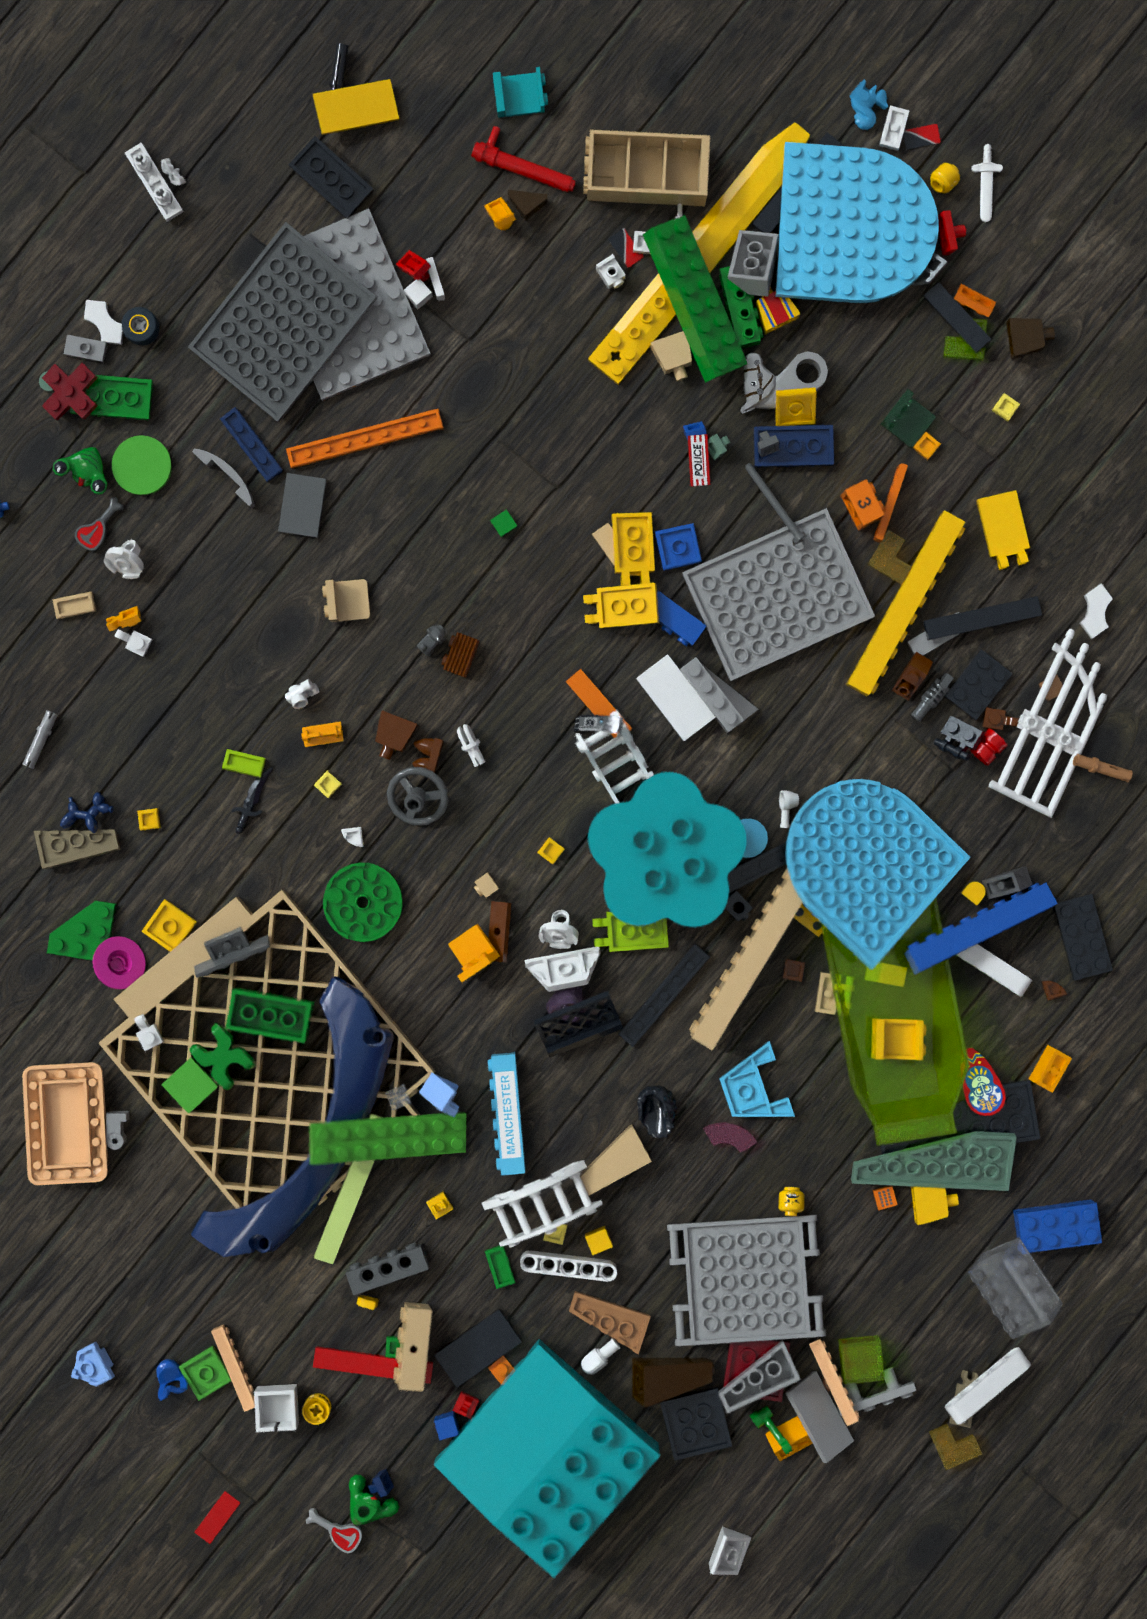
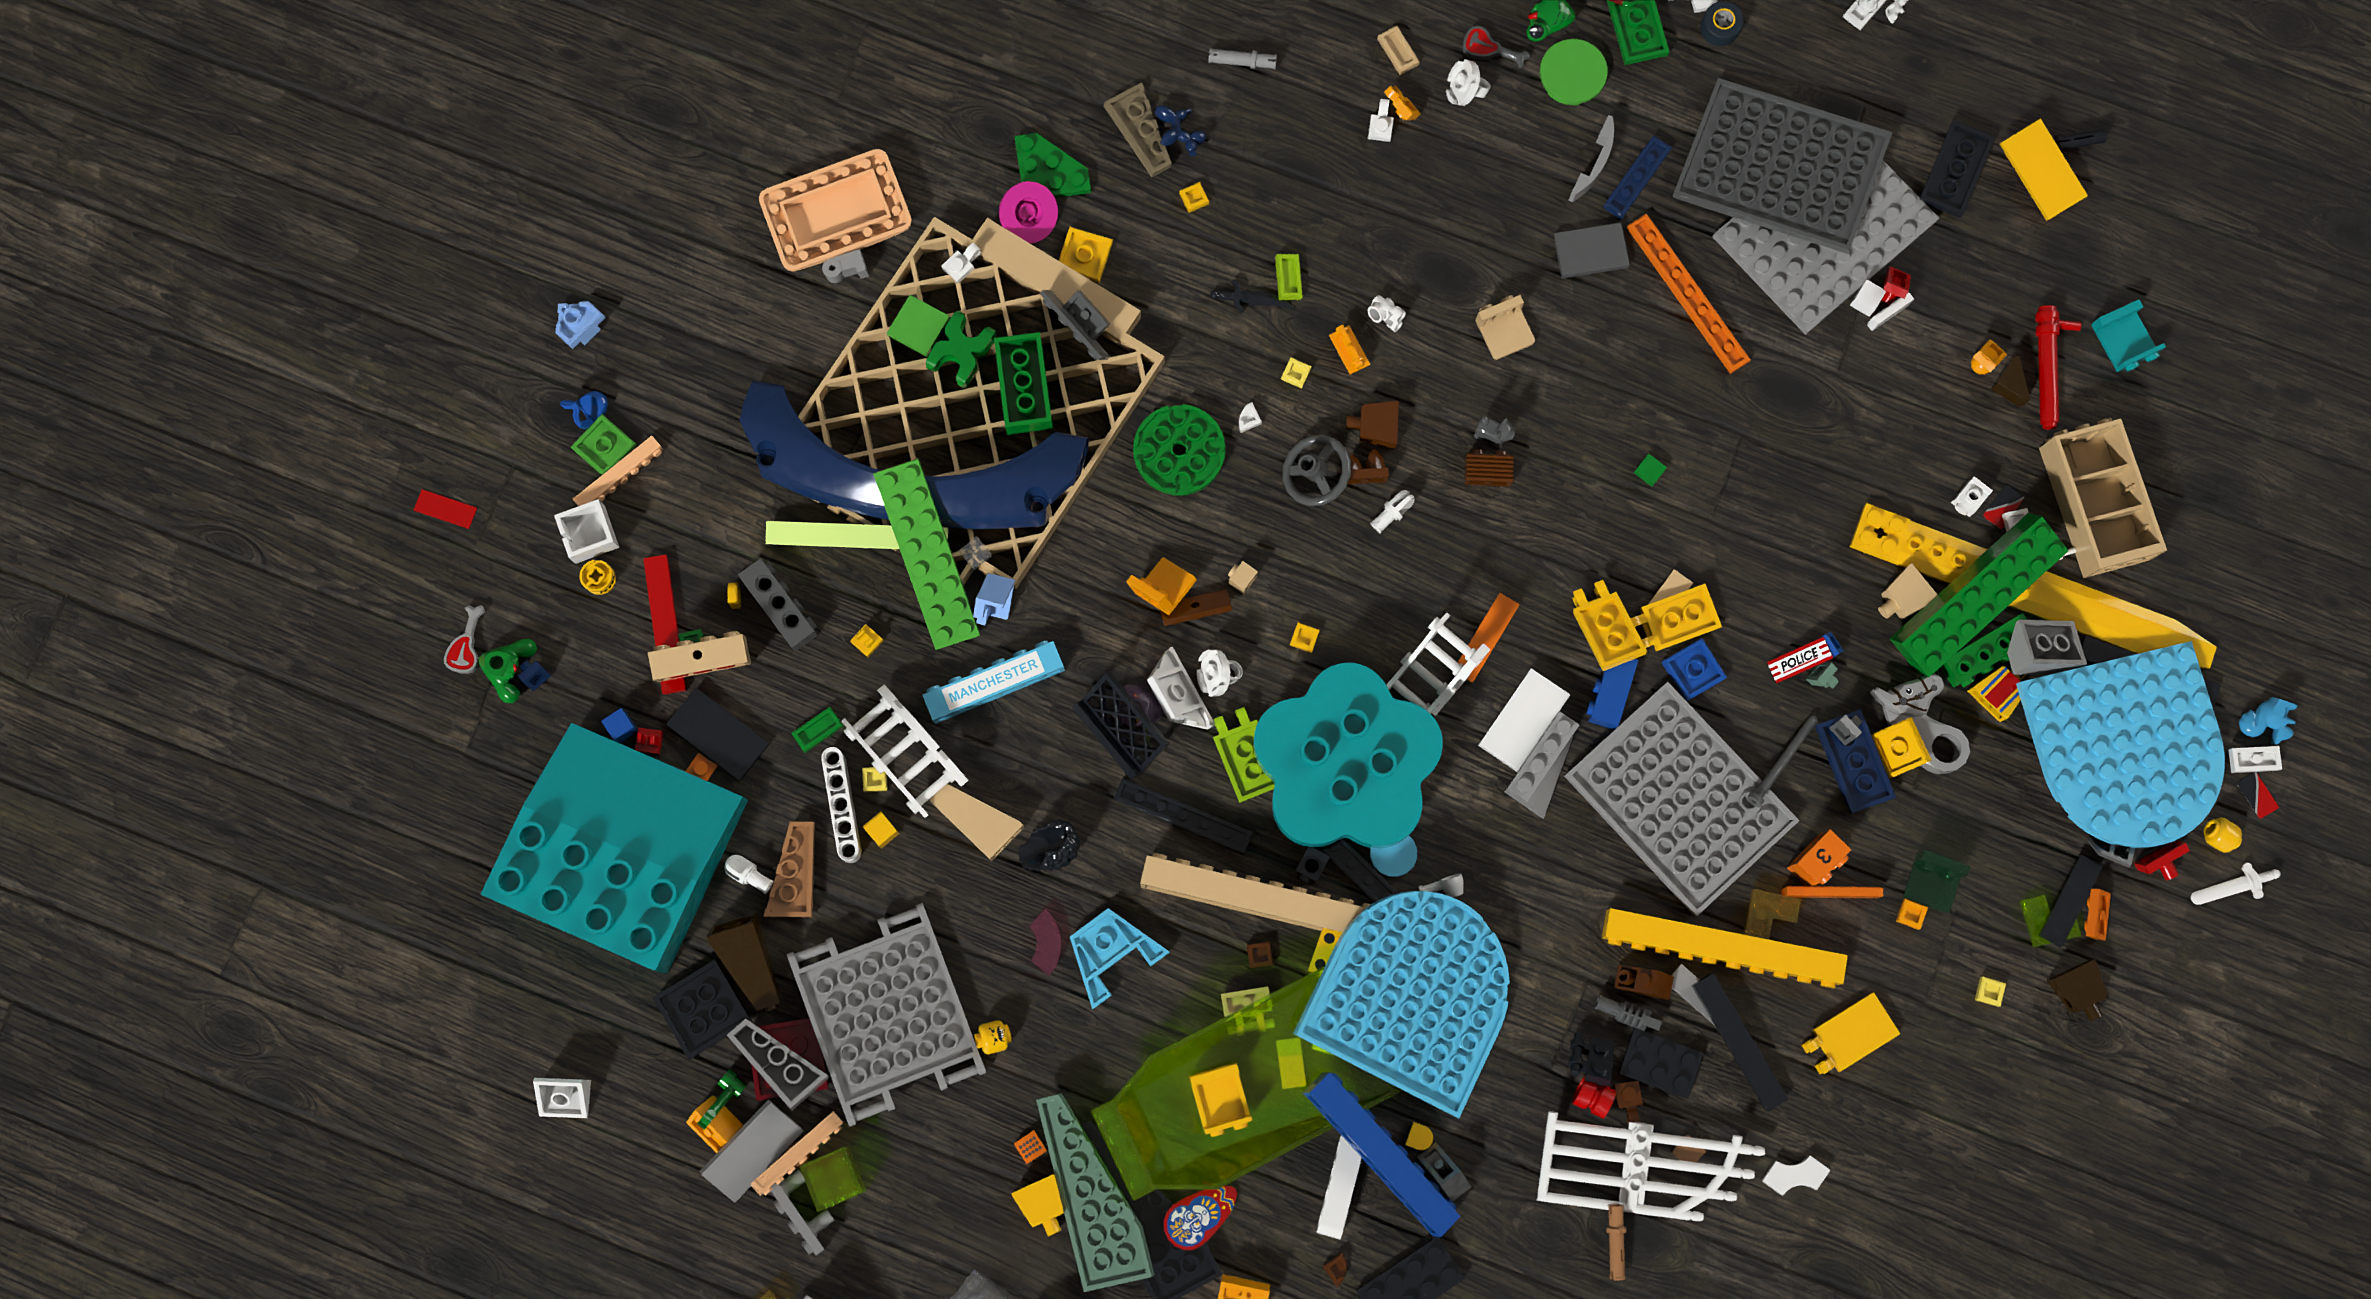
camera: 70 degrees right, 10 degrees down
sticker [574,715,624,733] -> none

